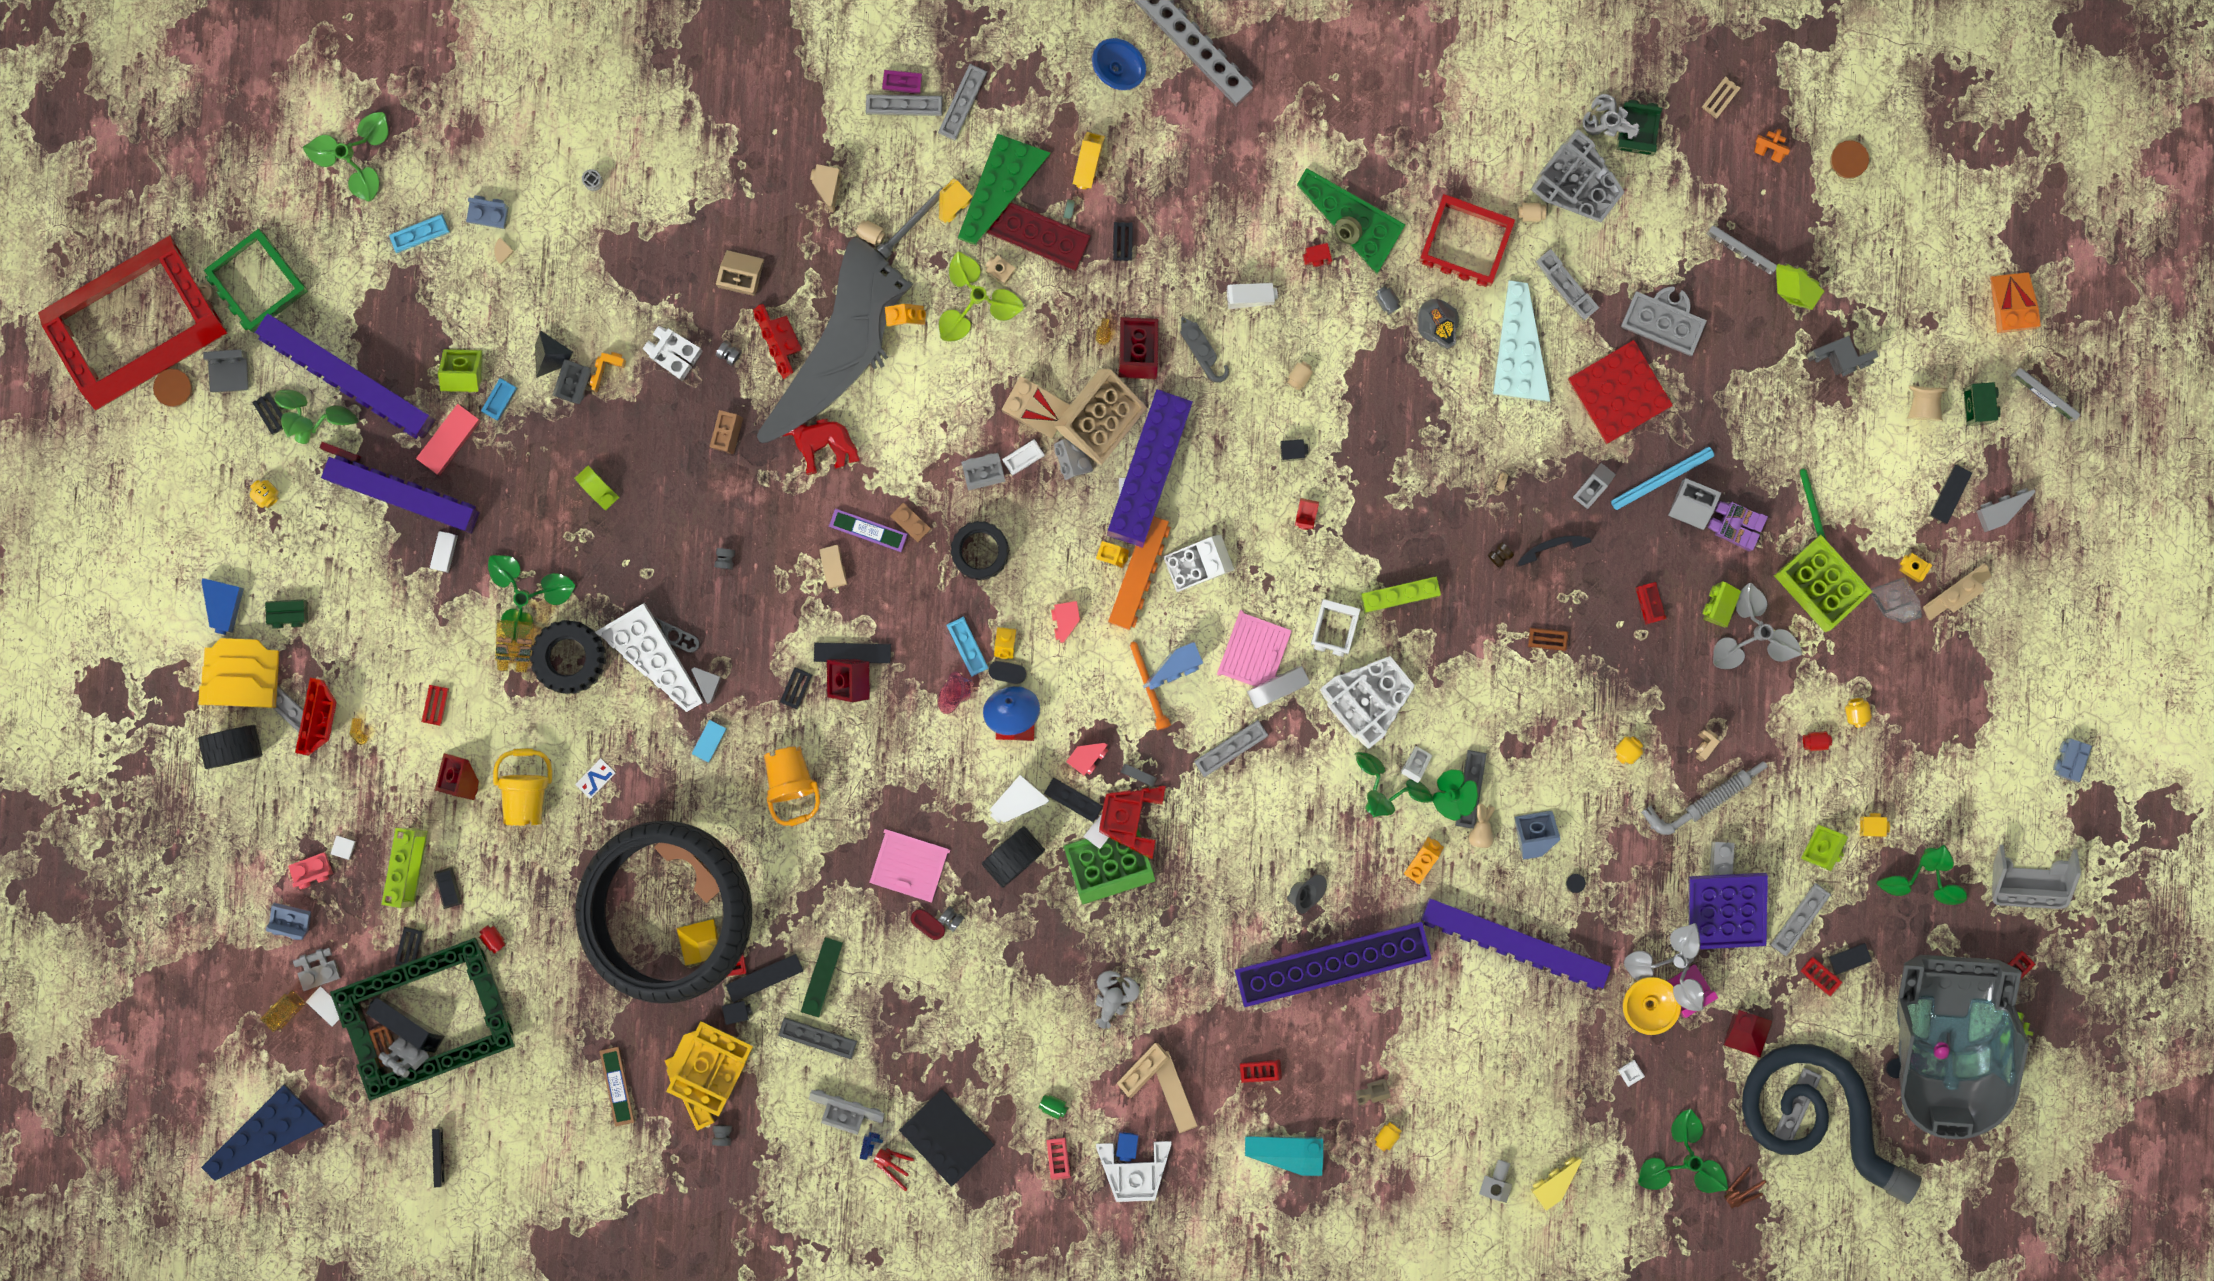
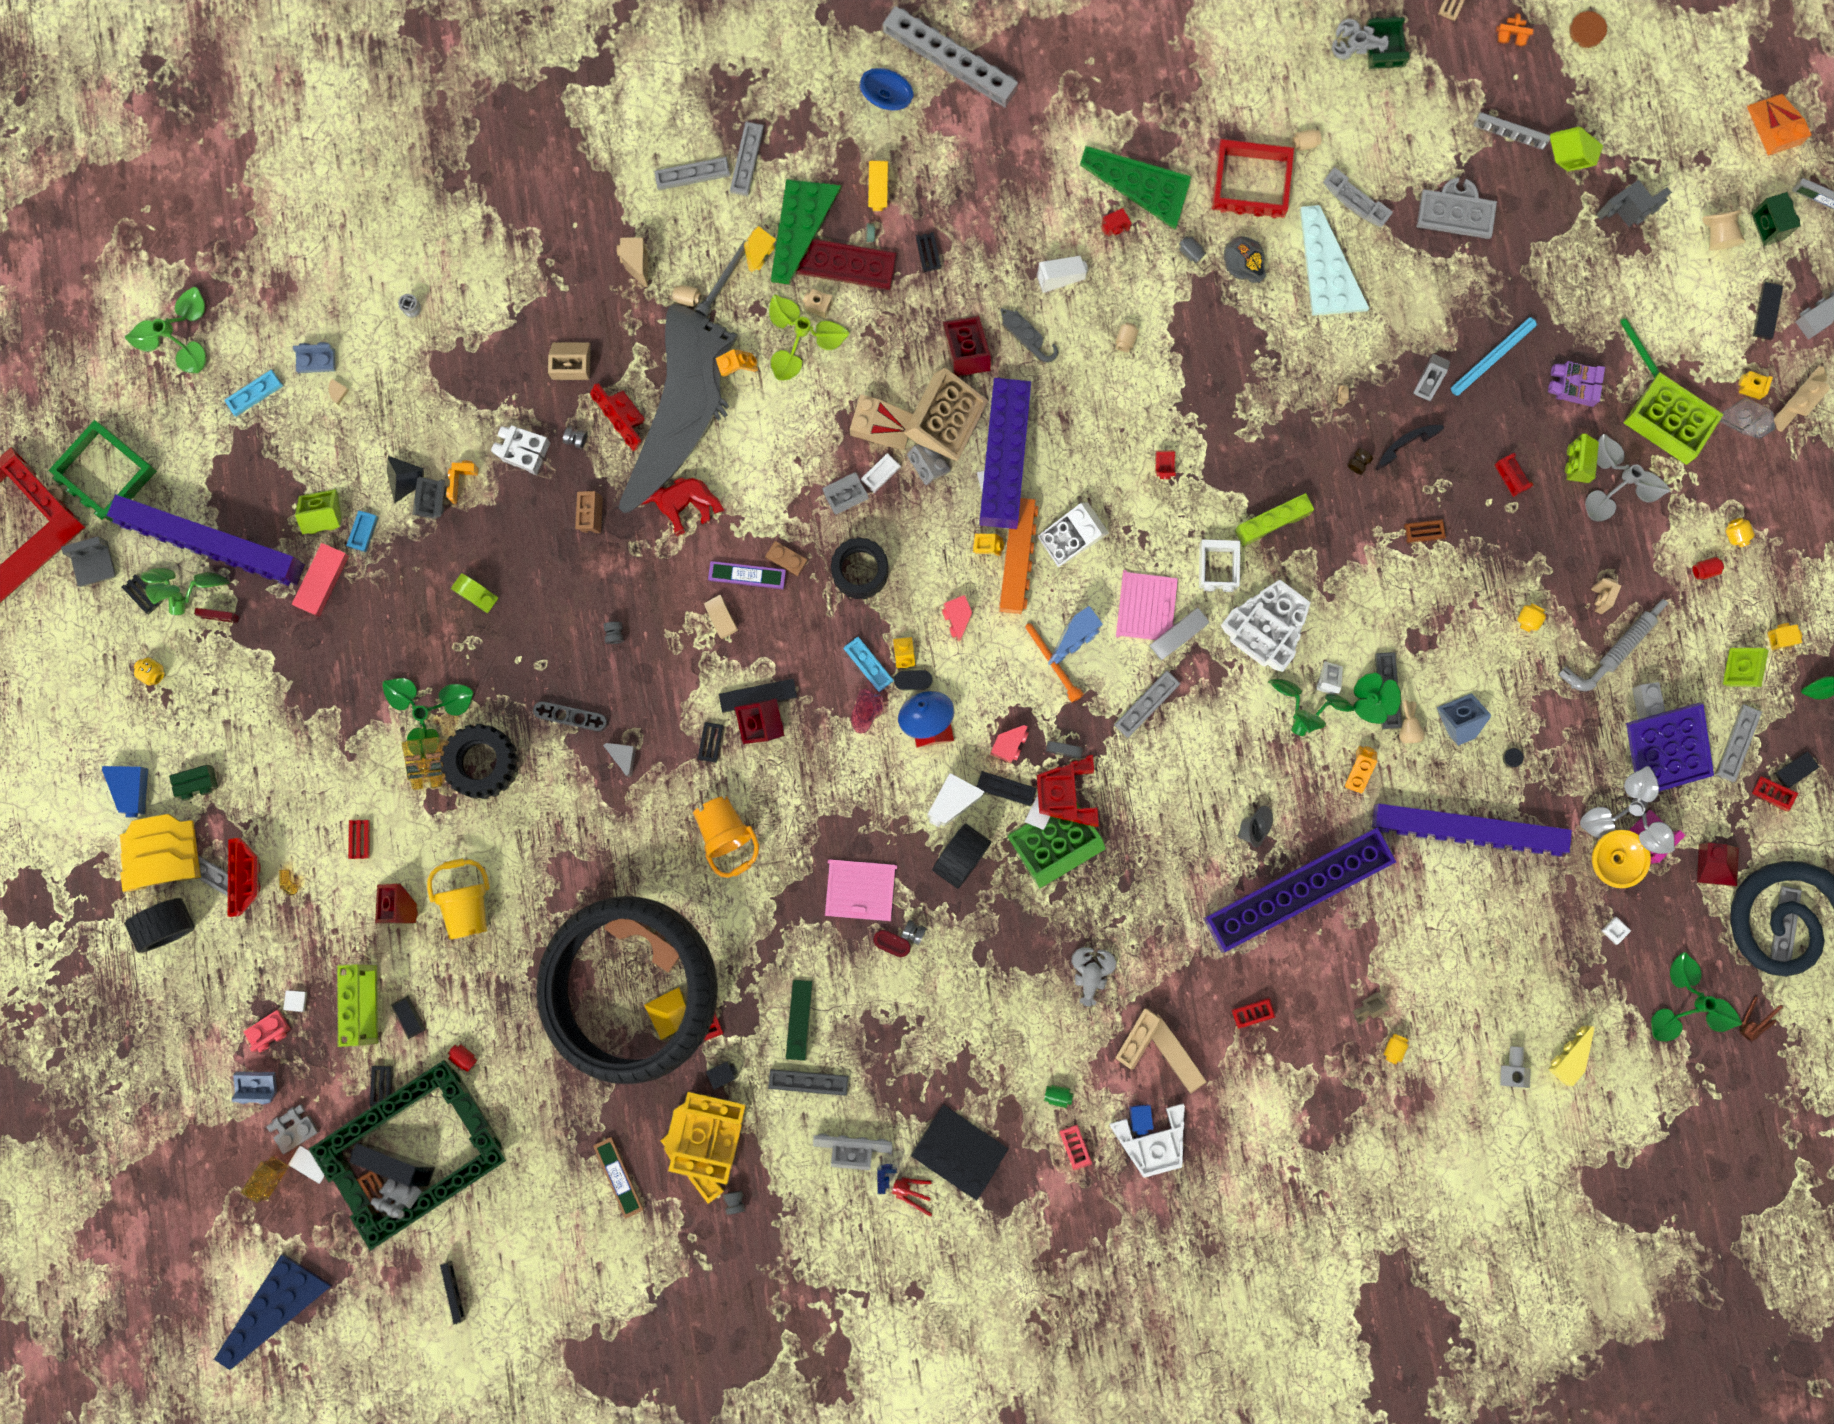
camera: 15 degrees left, 5 degrees down
dark orange tile [153,369,193,407] -> none
dark purple brick [321,455,480,534] -> none
white slope [430,531,458,573] -> none
white sticker [575,758,615,799] -> none
white wing [595,603,704,712] -> none
medium azure tile [692,720,727,763] -> none
black tile [725,954,804,1002] -> none
magenta plate [882,70,922,94] -> none
clear yellow cylinder [1095,318,1111,345] -> none
teal wedge [1245,1136,1323,1176] -> none
black brick [1280,439,1308,462] -> none
olive plate [1334,216,1362,245] -> none
light grey wedge [1530,129,1624,223] -> none
red plate [1568,340,1673,445] -> none
light grey slope [1668,478,1721,530] -> none

